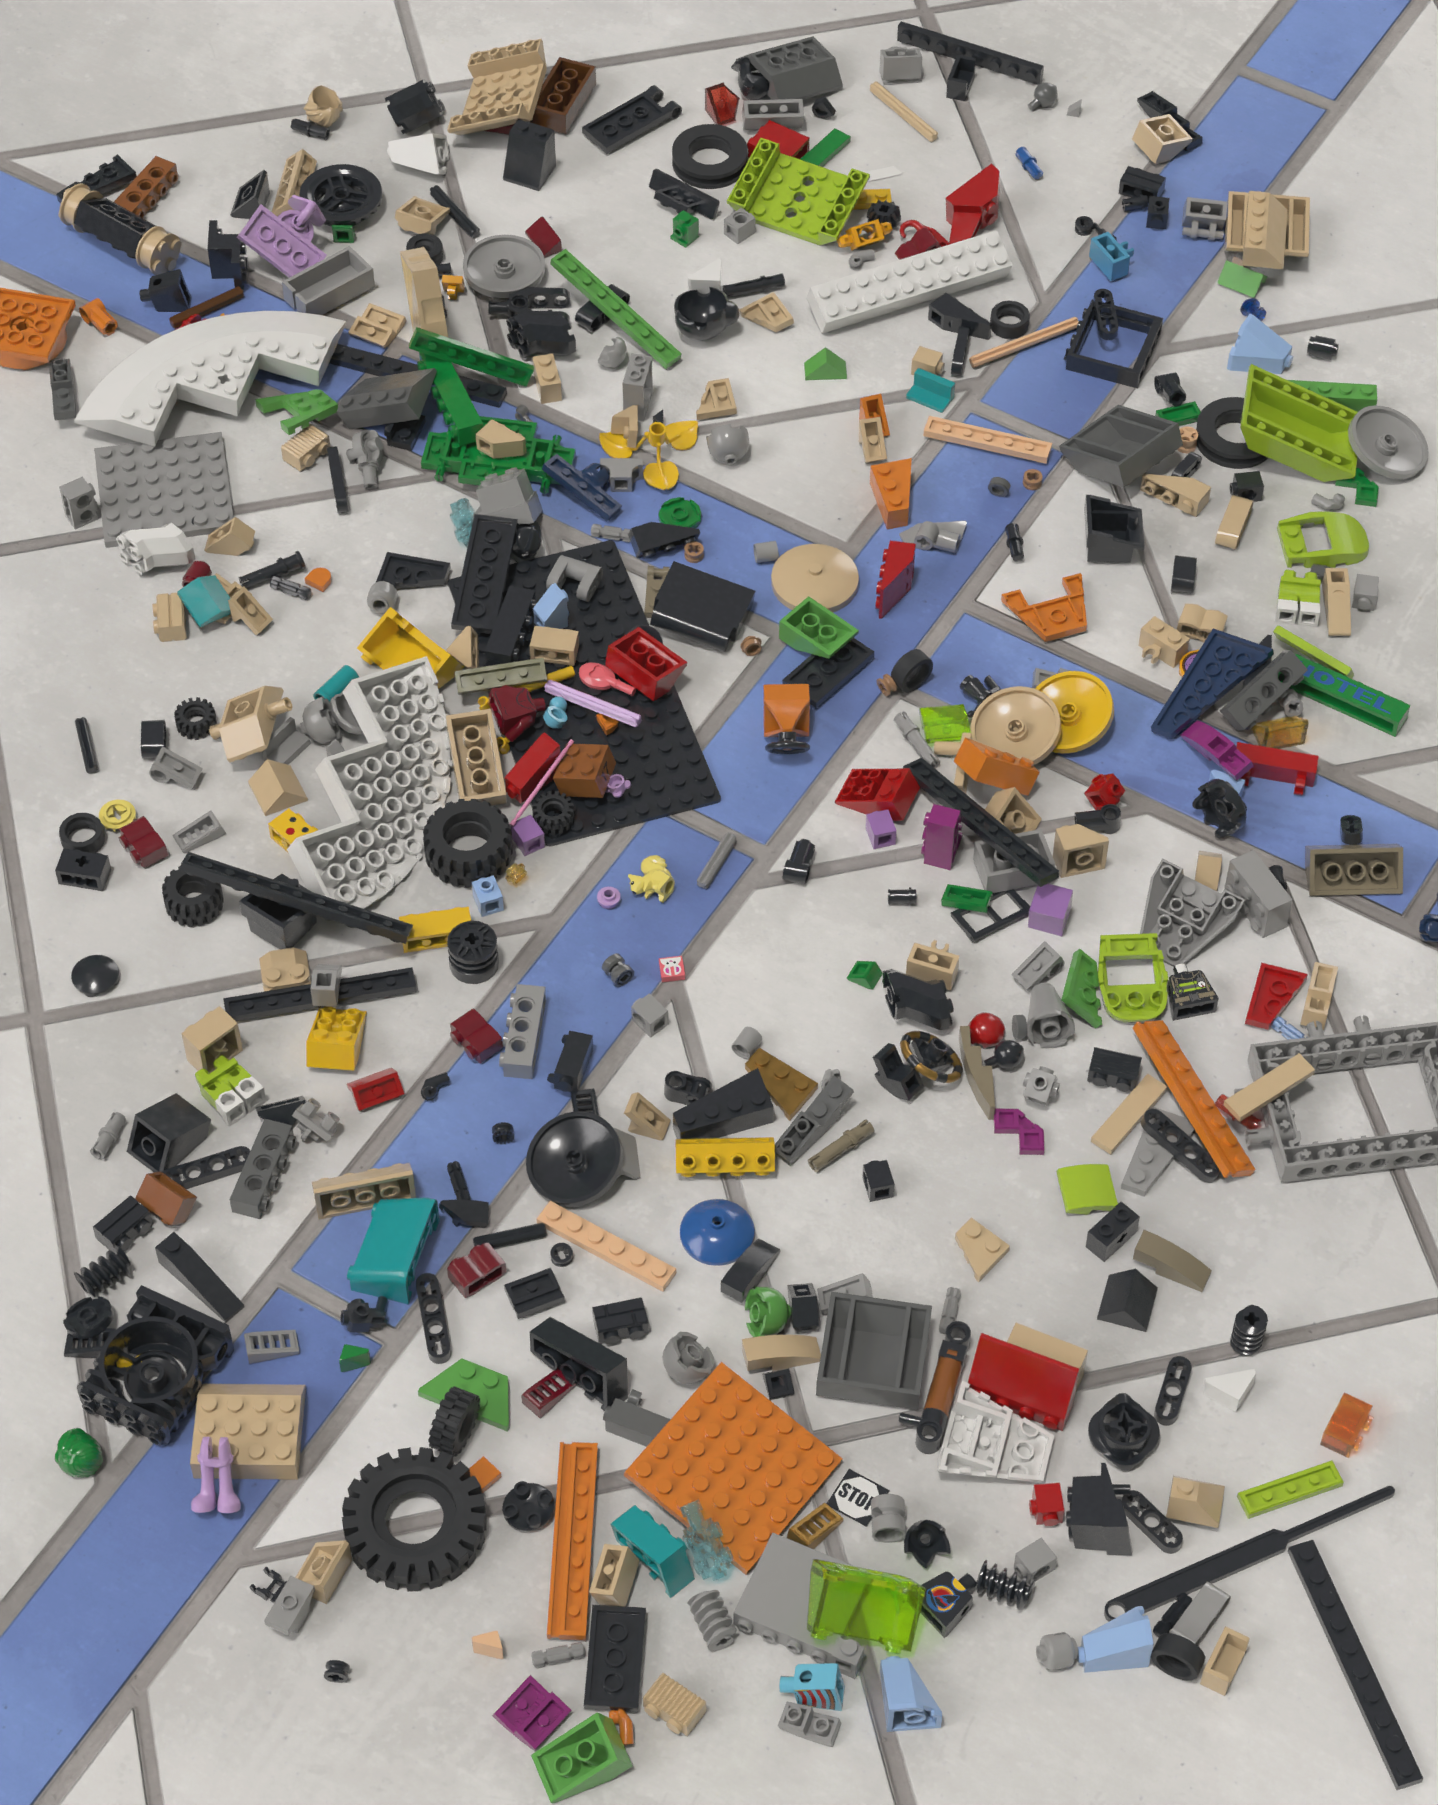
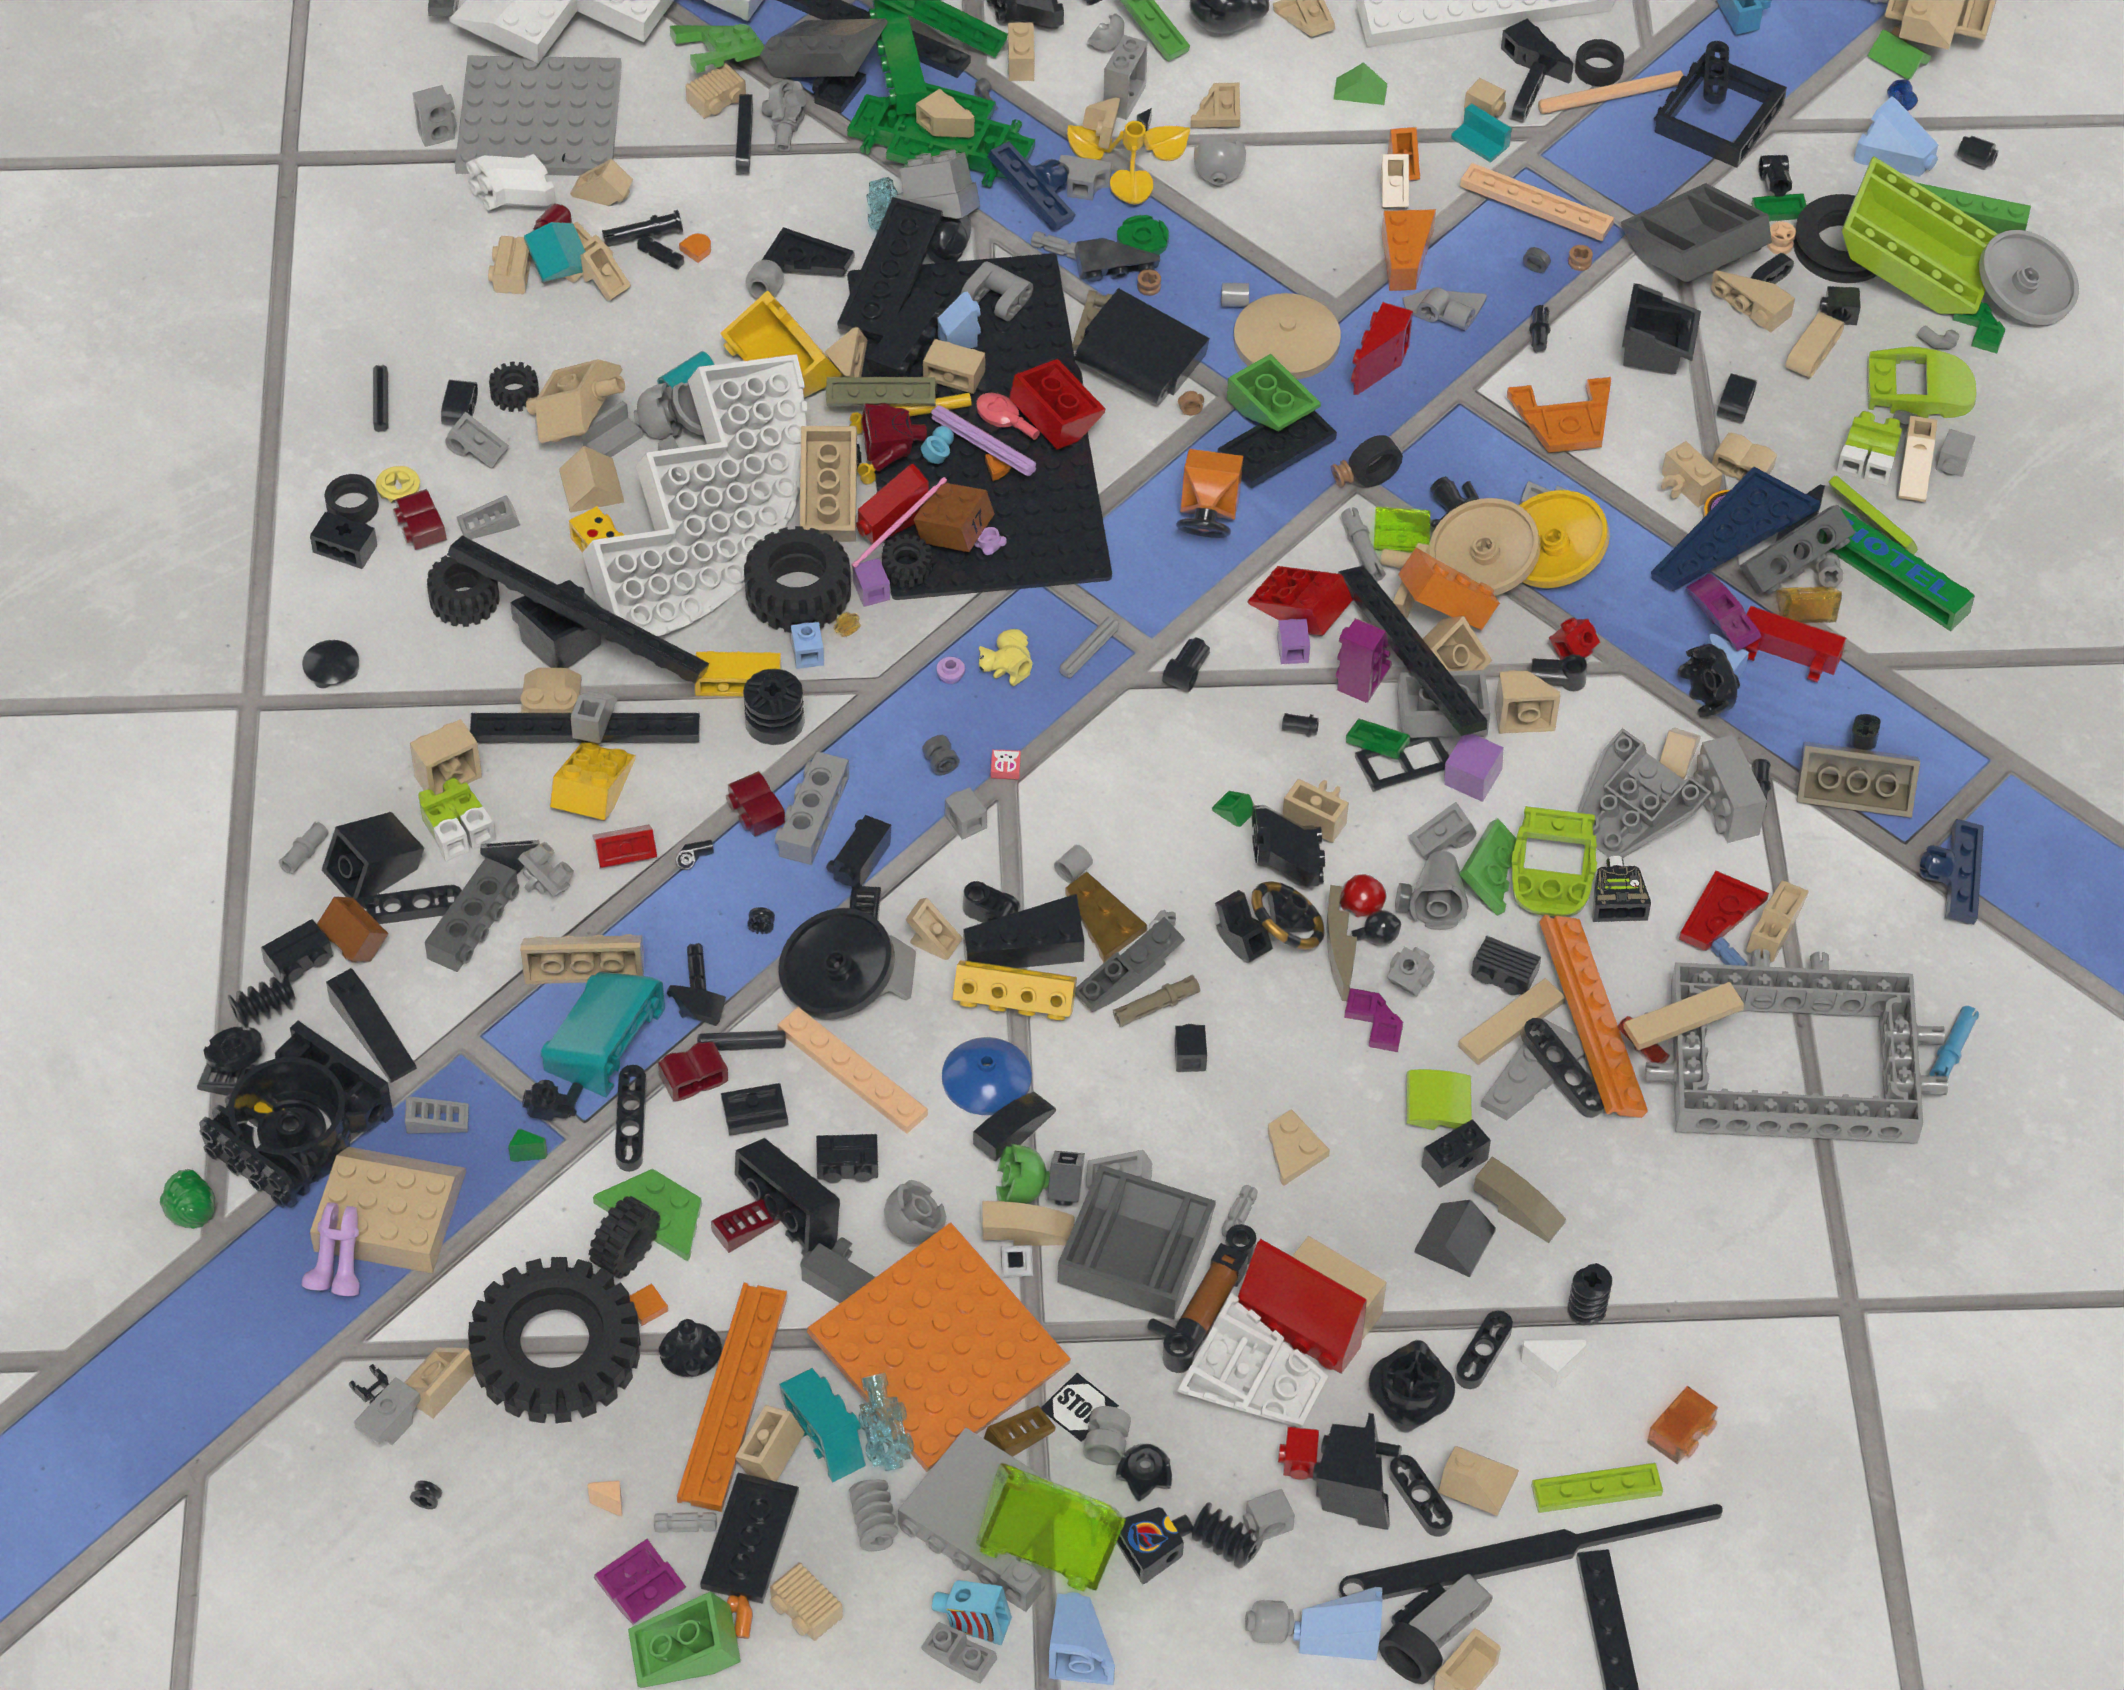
camera: 10 degrees right, 0 degrees up
black bush [550,1243,573,1267] -> none

